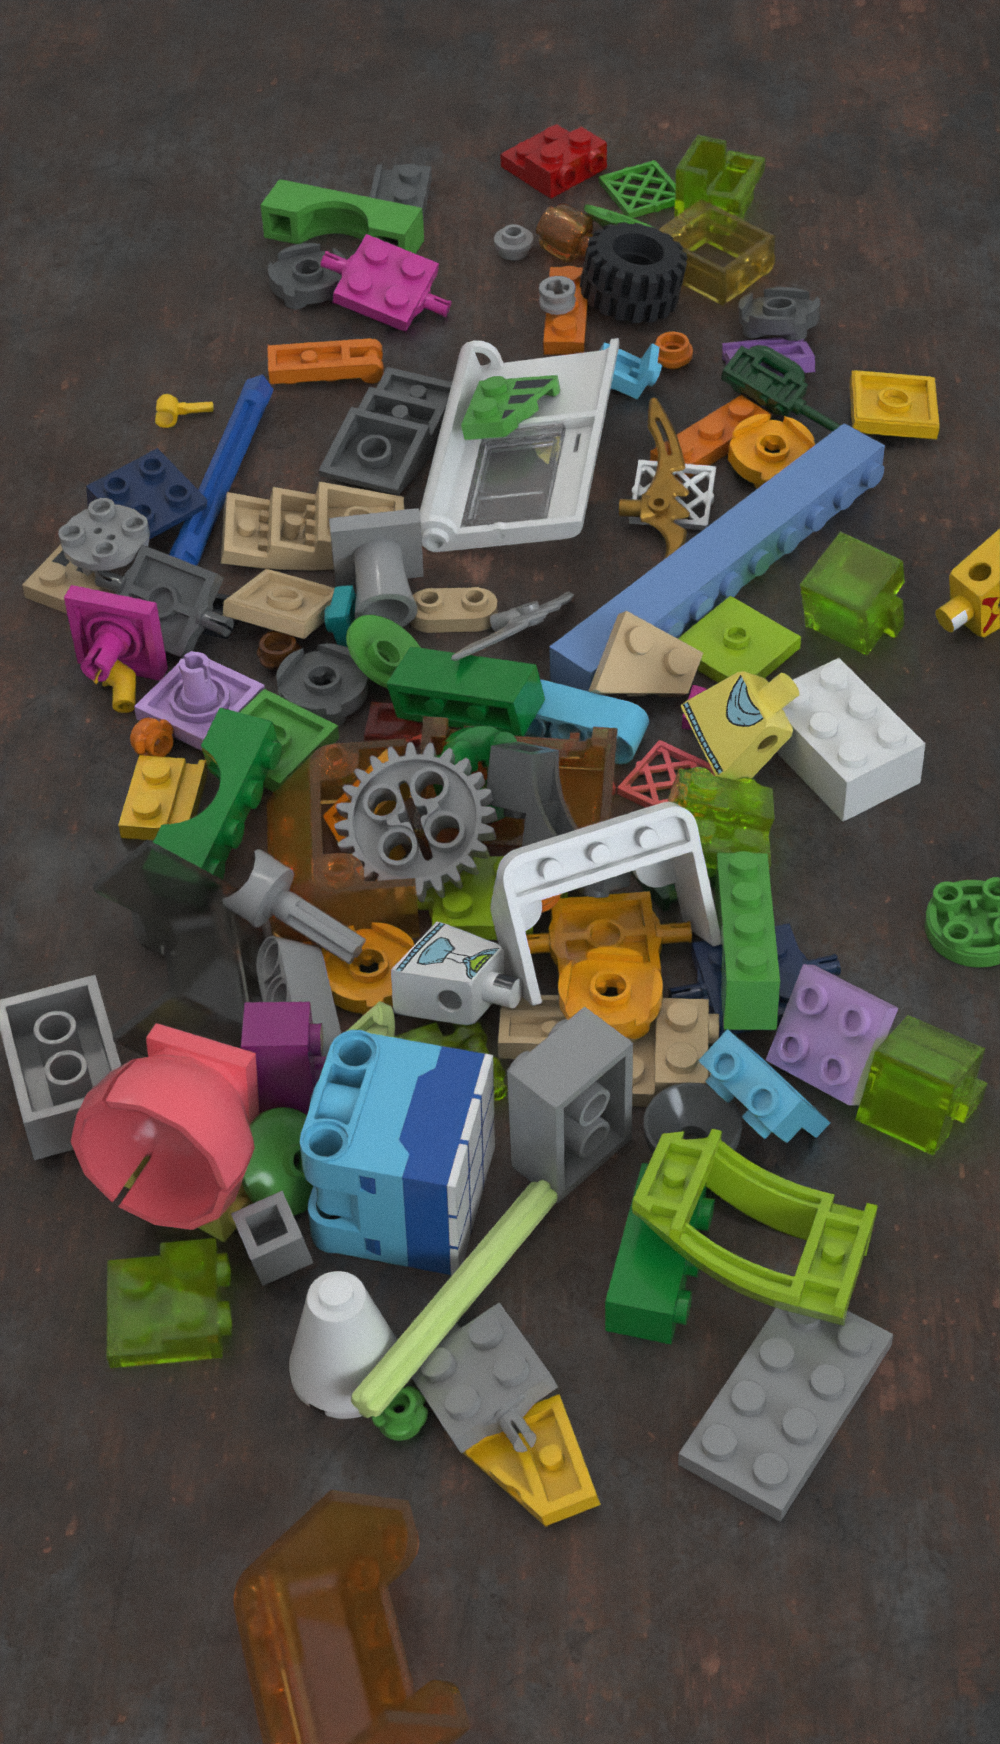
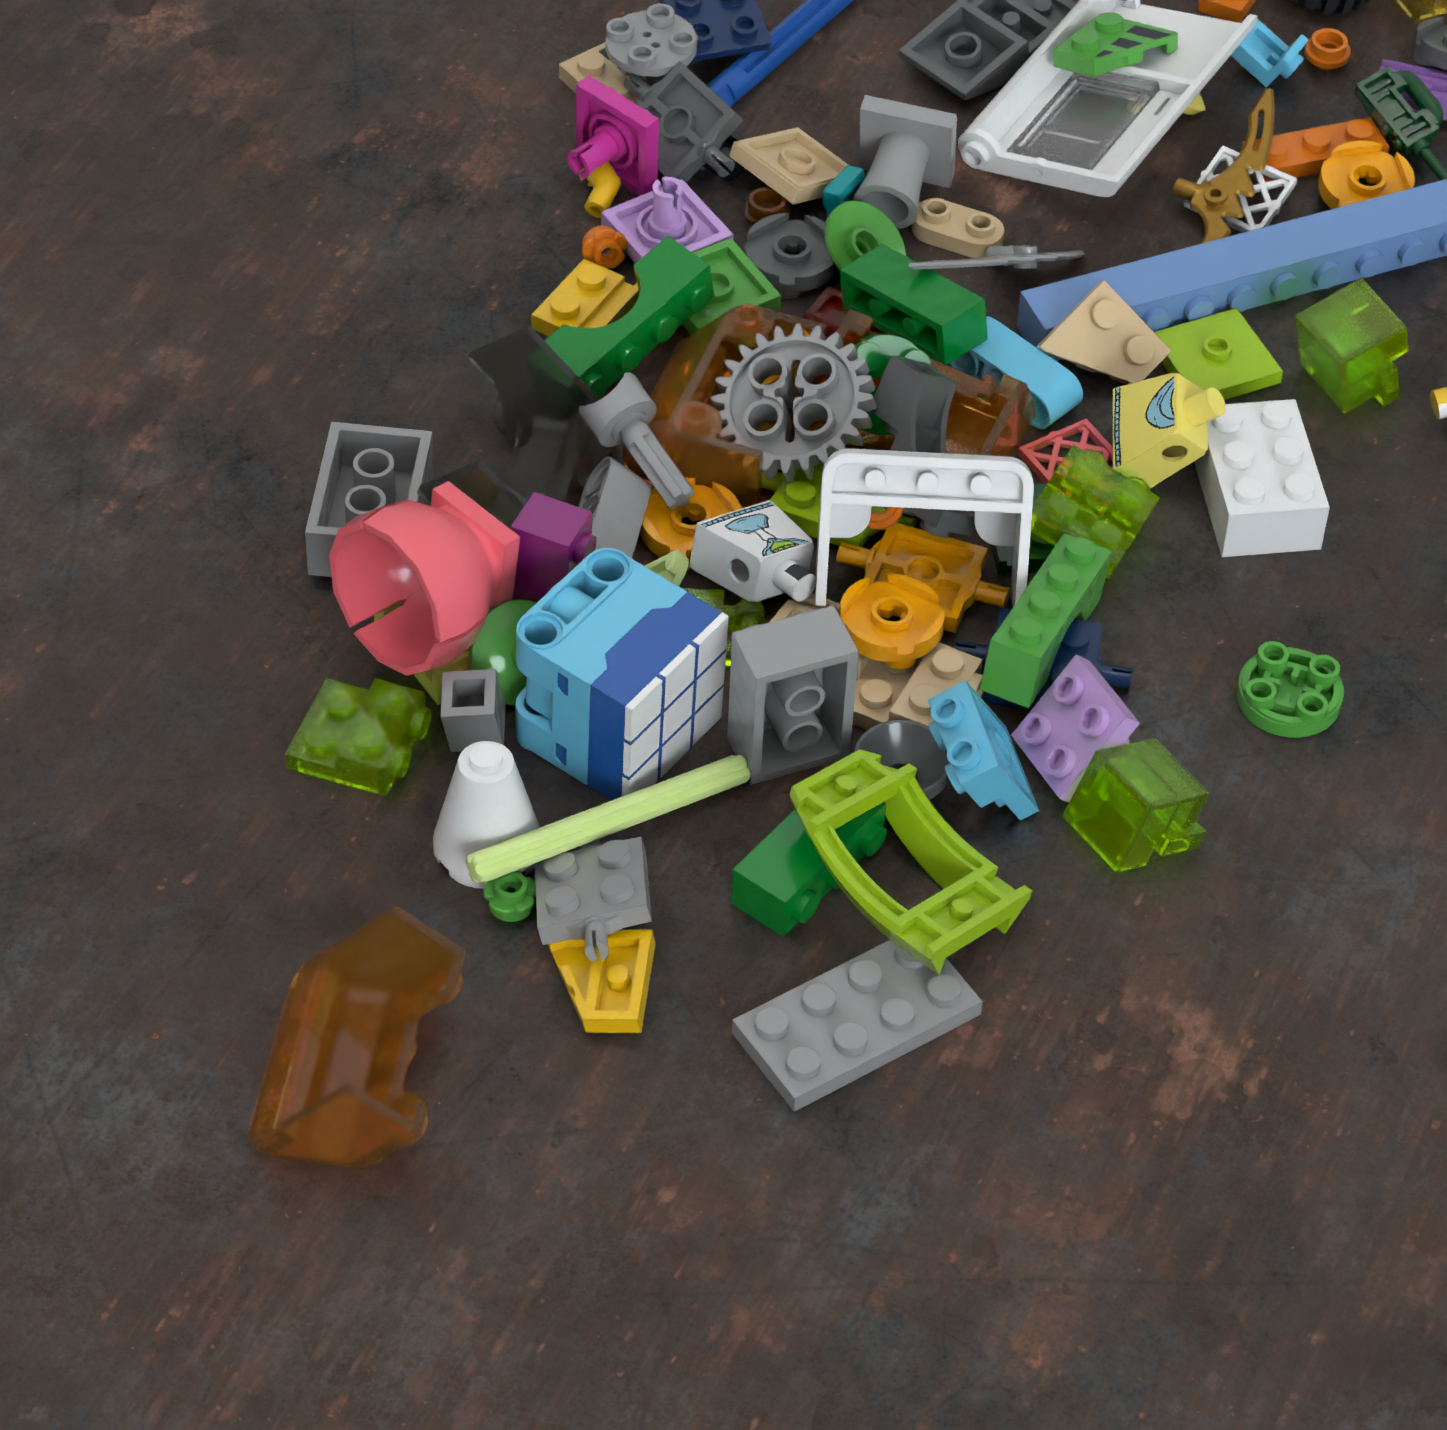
camera: 20 degrees right, 0 degrees up
tan slope [221,482,404,571] -> none

